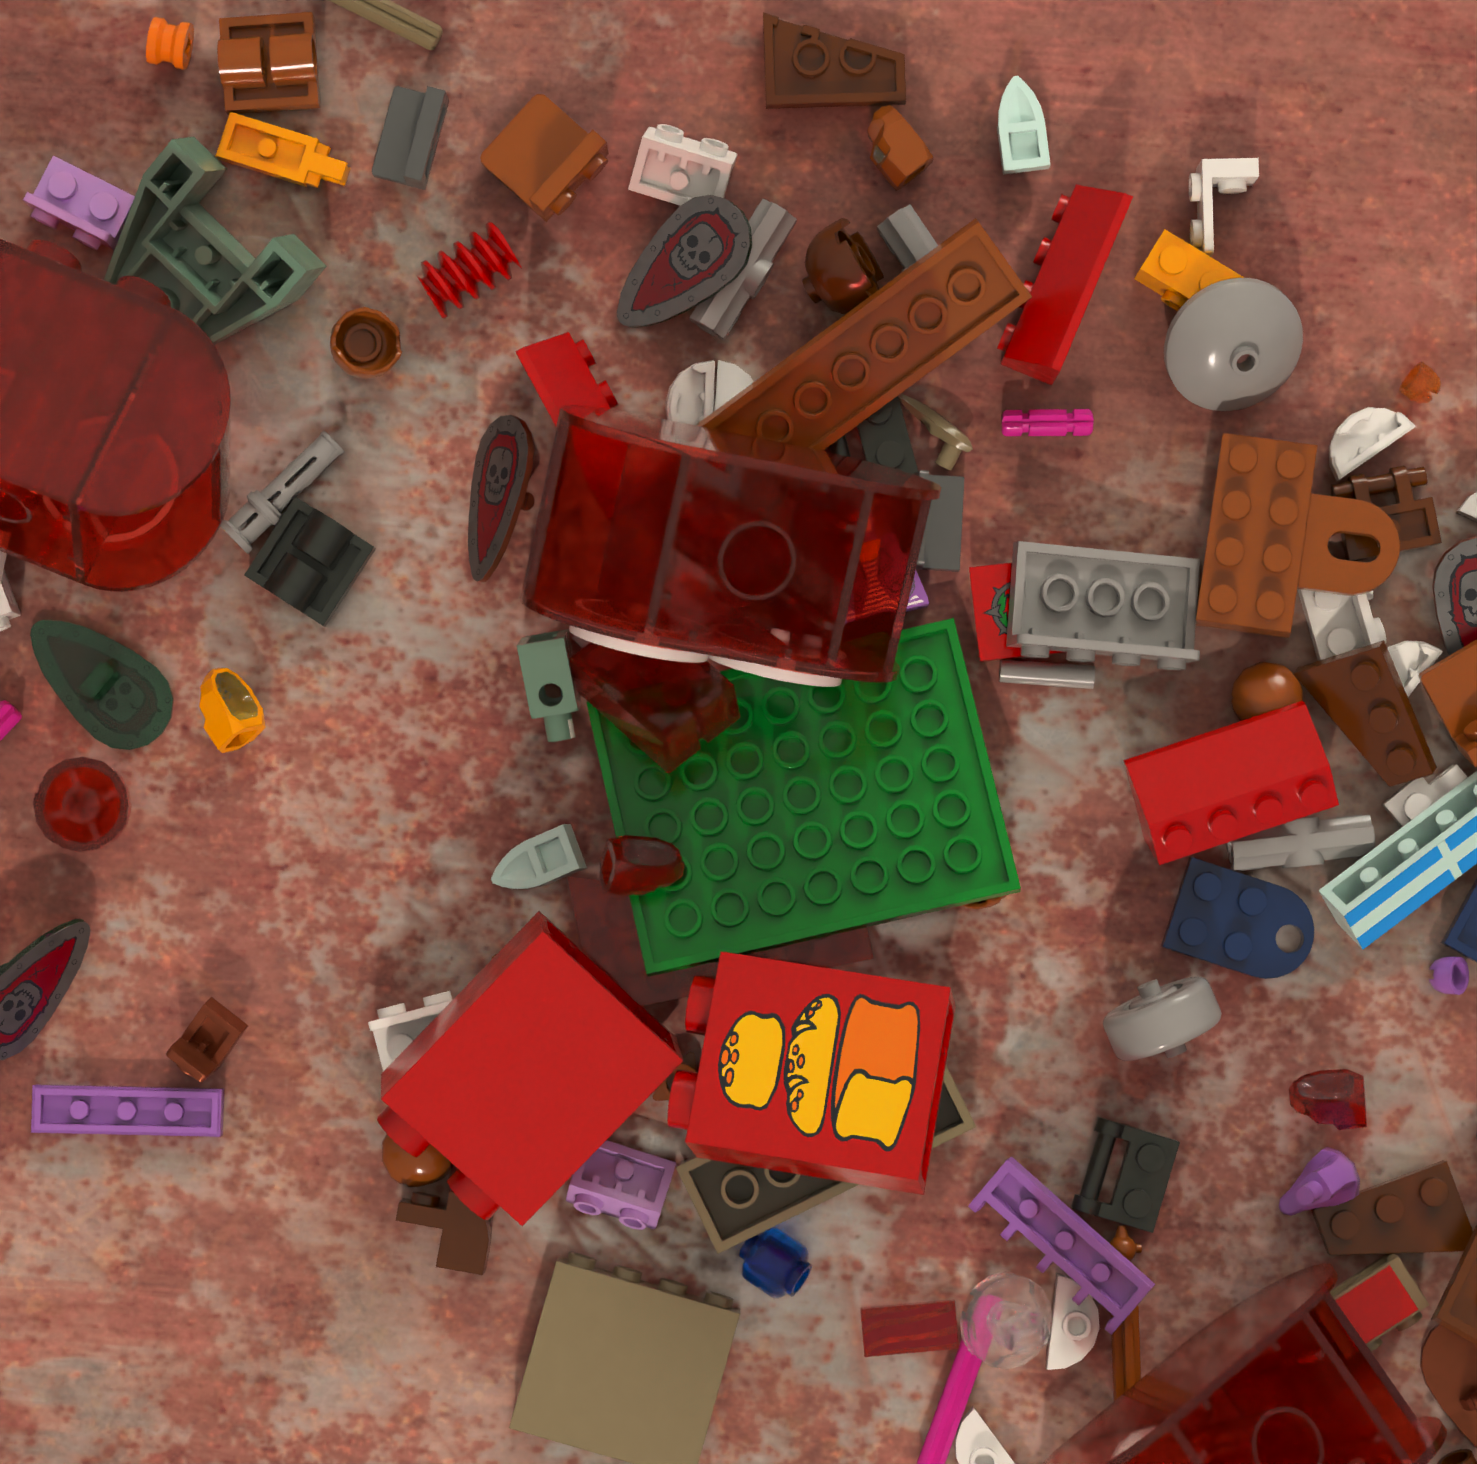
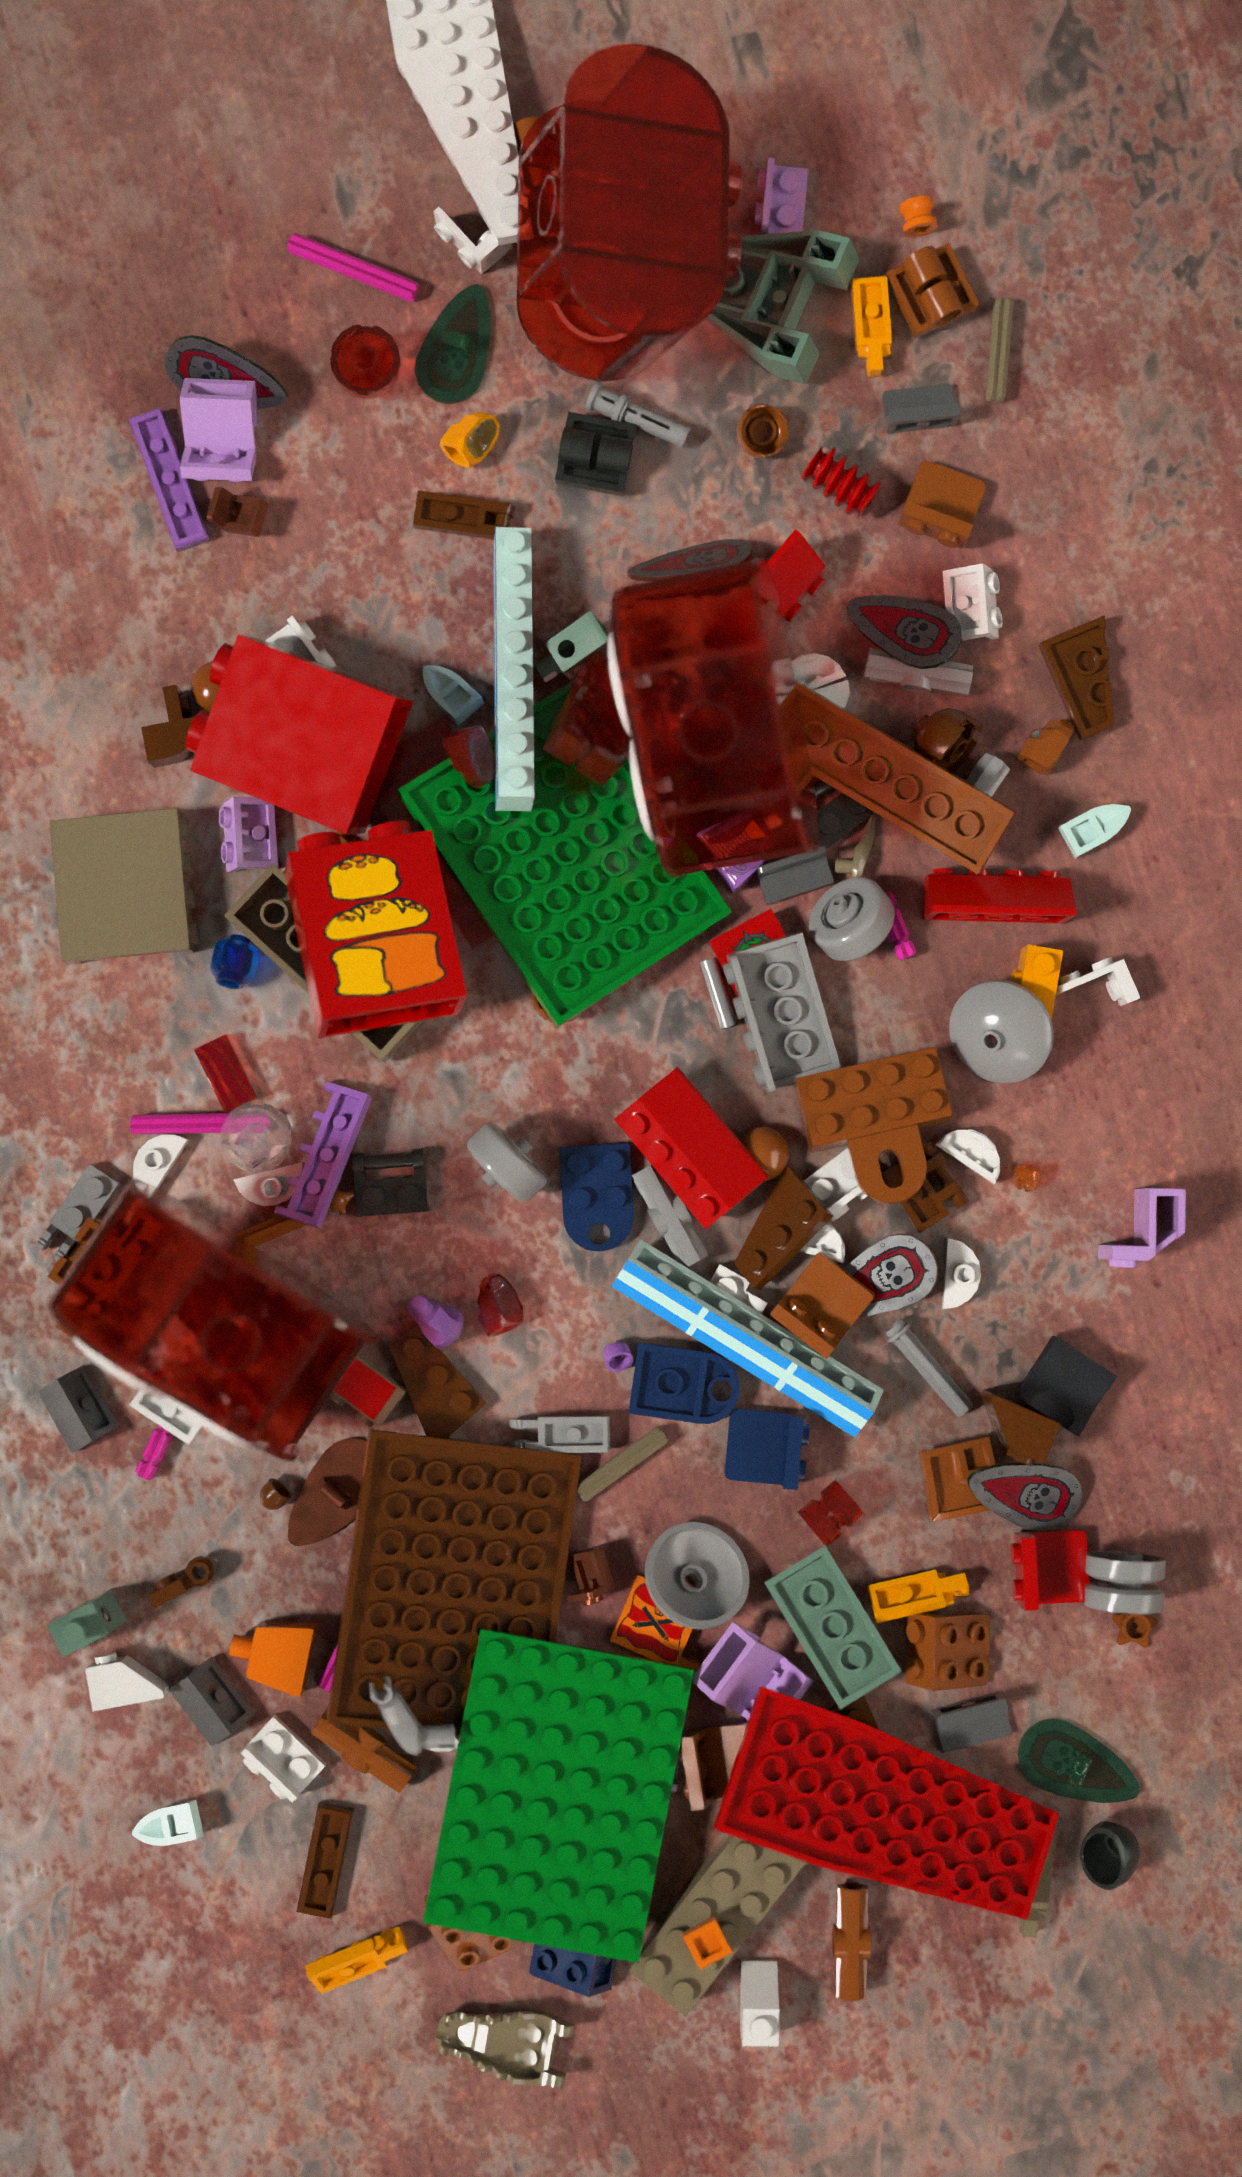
camera: 65 degrees right, 0 degrees up
none -> lavender piece [180,378,258,482]
none -> reddish brown plate [413,490,515,541]
none -> light aqua brick [493,527,534,811]
none -> light grey wheel [808,877,895,961]

